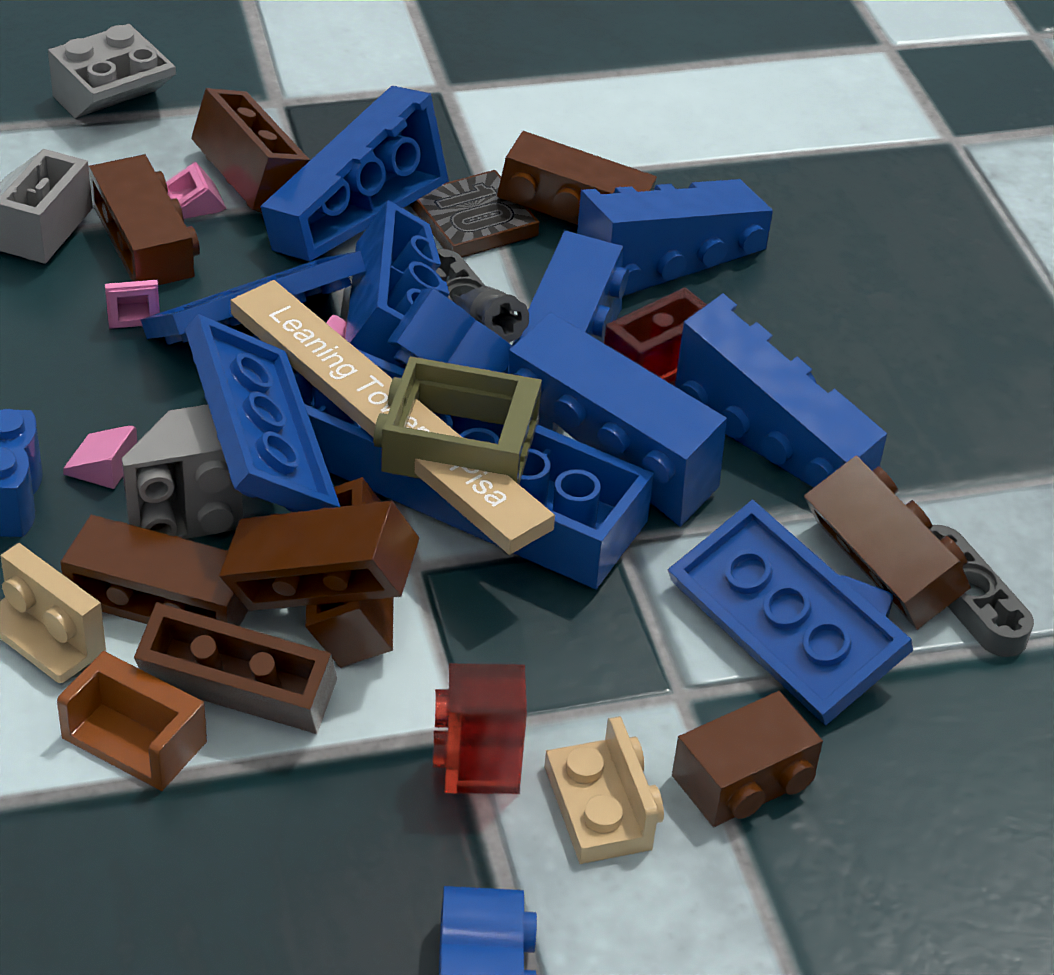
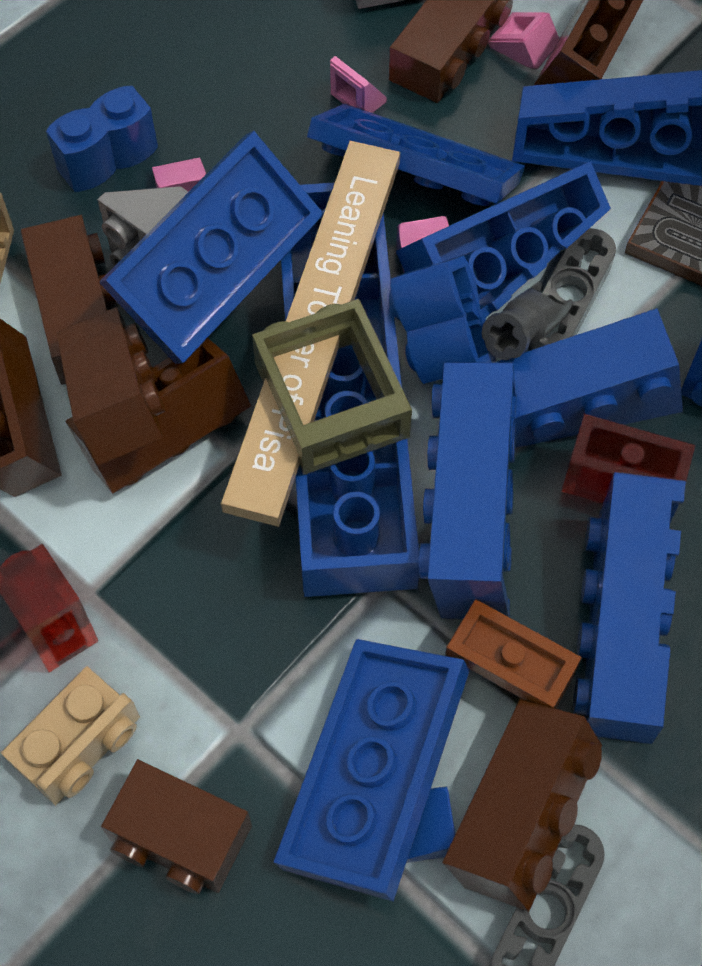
camera: 60 degrees right, 20 degrees up
none -> dark orange panel [445,599,582,709]

